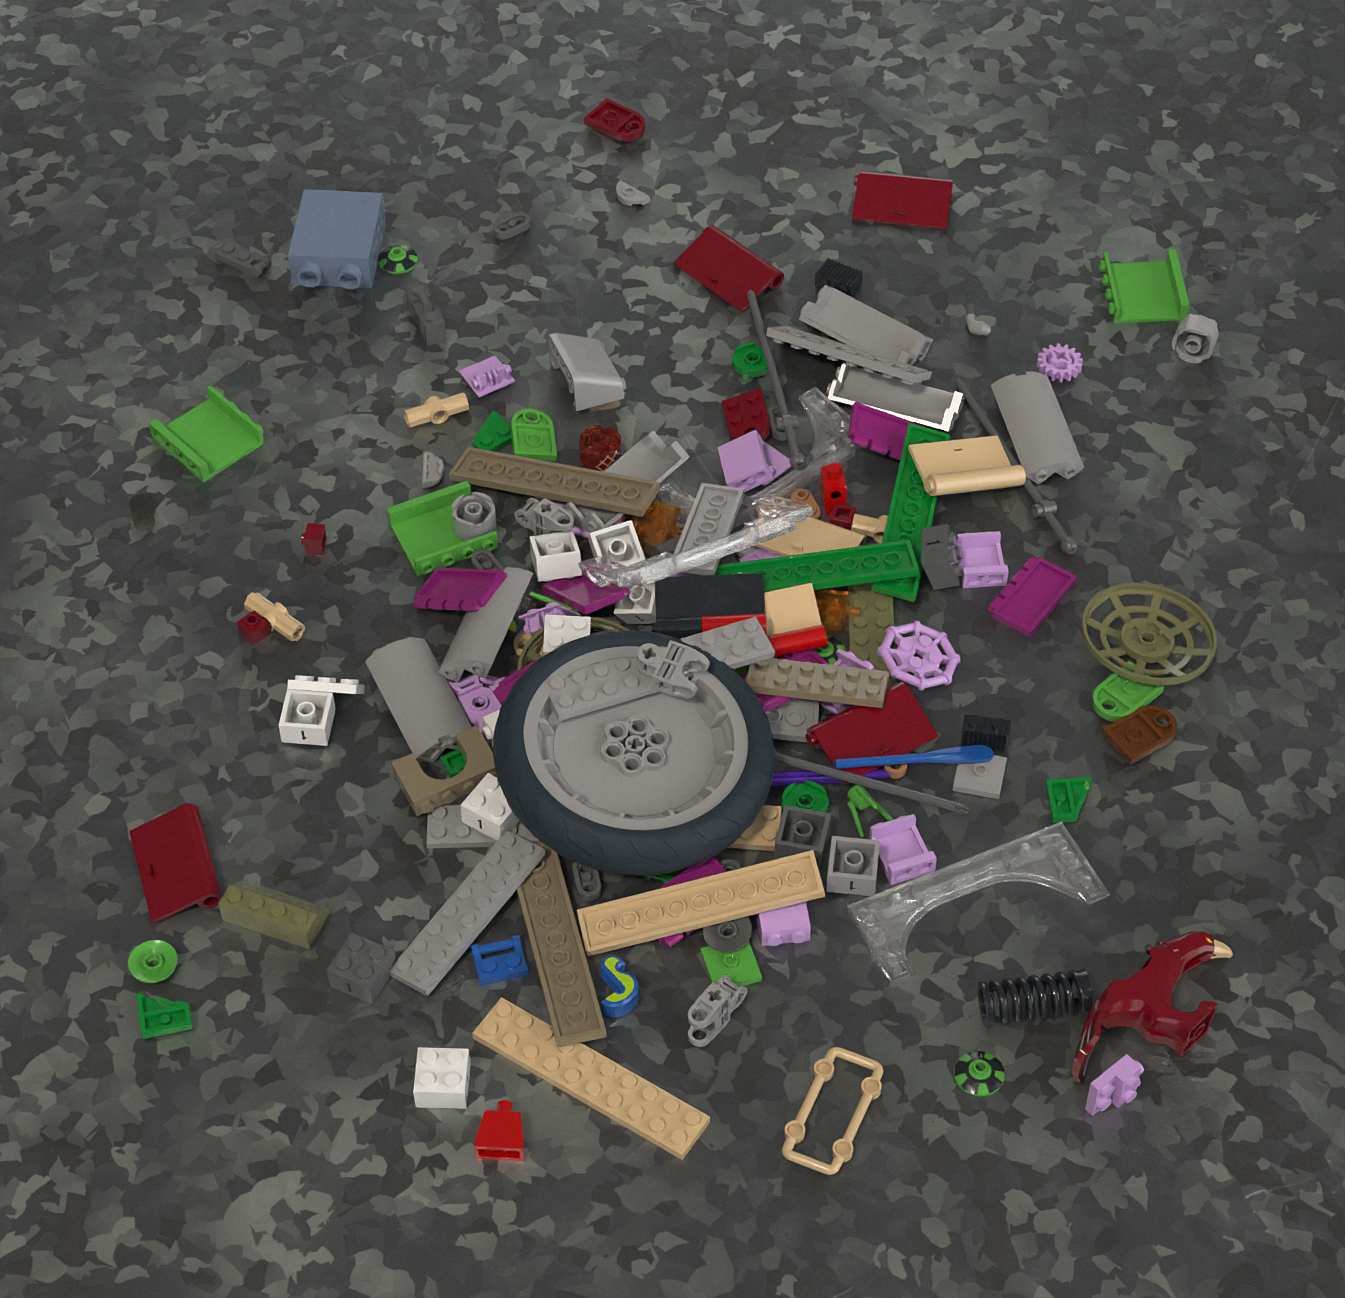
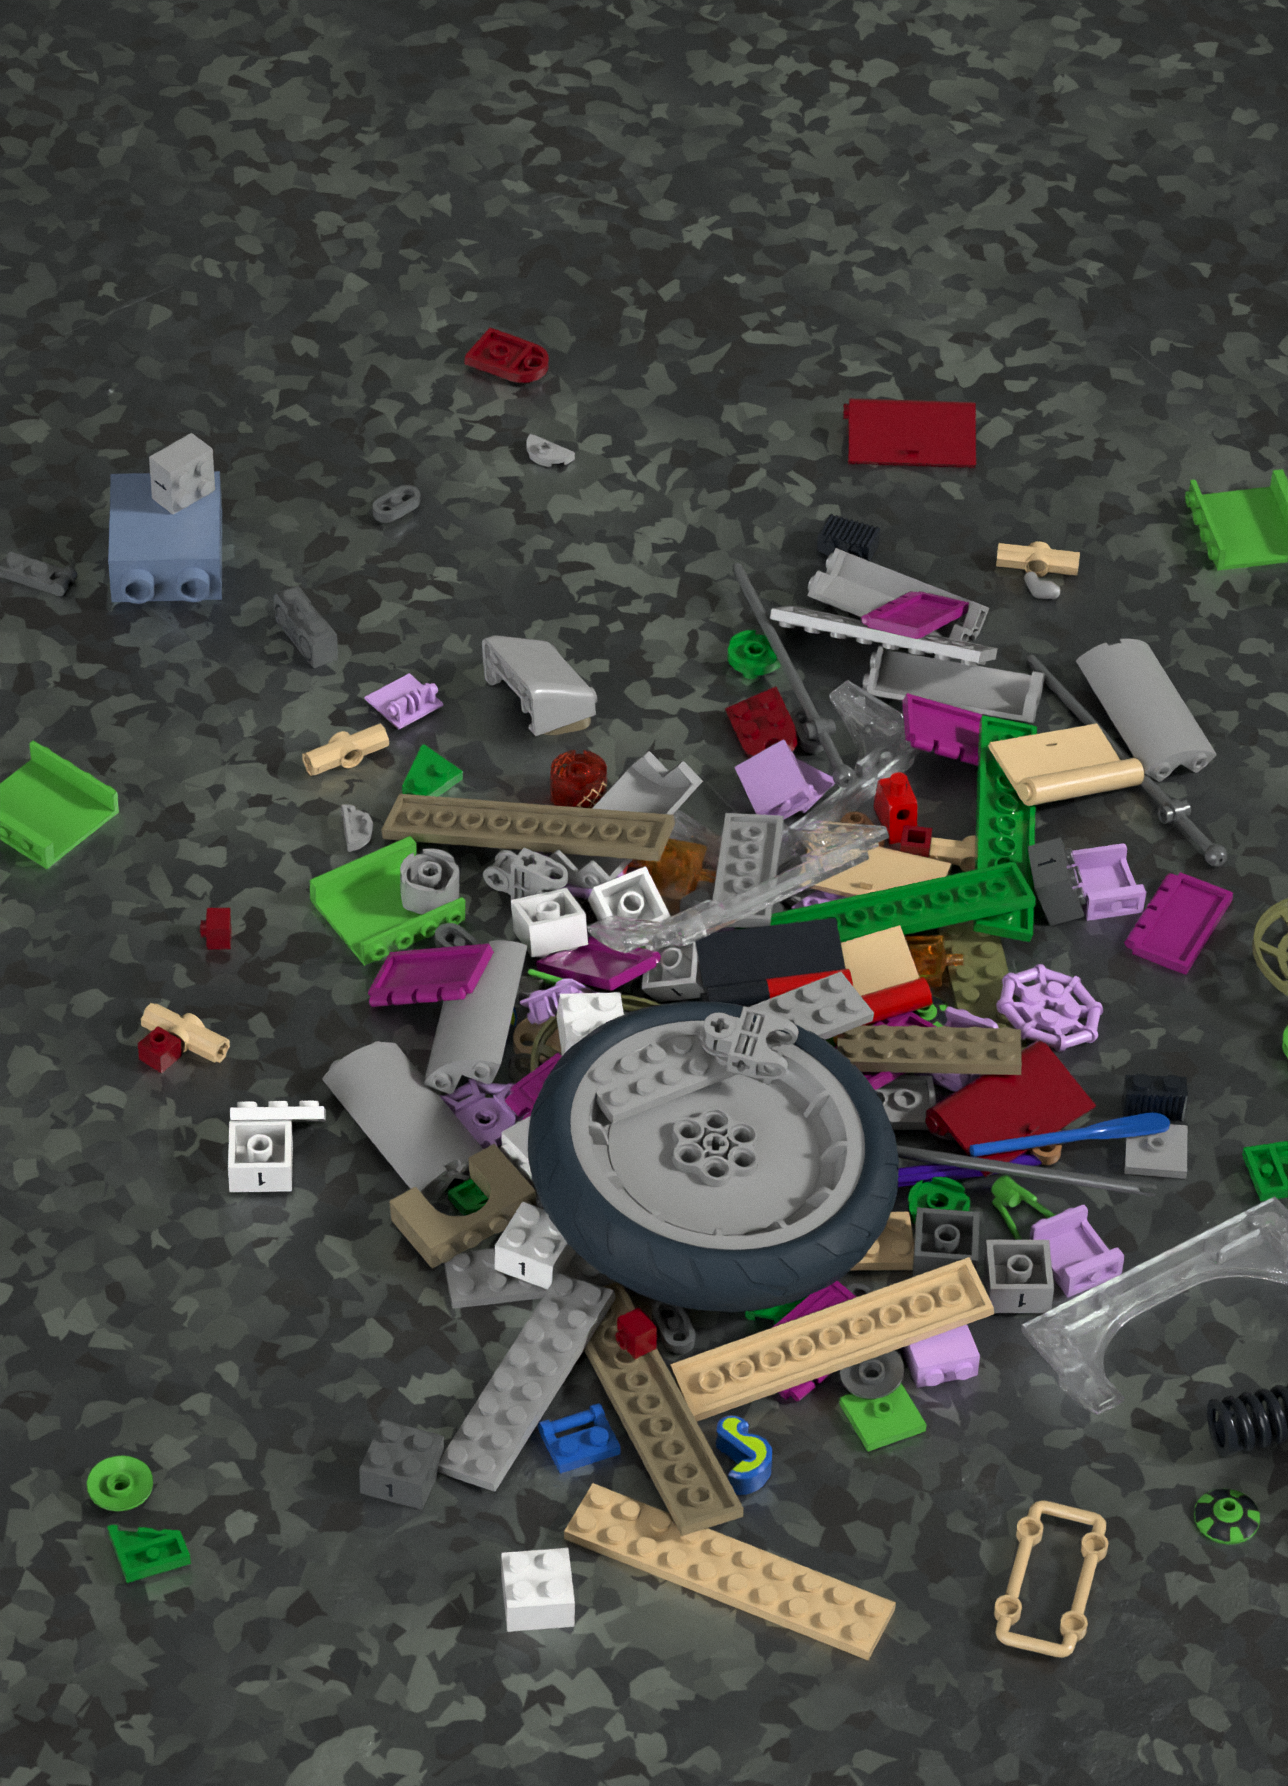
camera: 10 degrees left, 5 degrees down
dark red door [129,803,222,924] -> none
olive slope [219,880,331,950] -> none
dish [378,245,418,274] -> none
red torso [474,1100,525,1161] -> none
bright green plate [510,409,557,462] -> none
dark red door [673,225,784,313] -> none
light grey piece [688,975,747,1047] -> none
lavender gear [1037,343,1083,382] -> none
none -> light grey brick [149,433,215,514]
none -> dark red plate [615,1307,657,1359]
none -> magenta hinge [861,591,969,639]
none -> tan piece [996,541,1080,577]

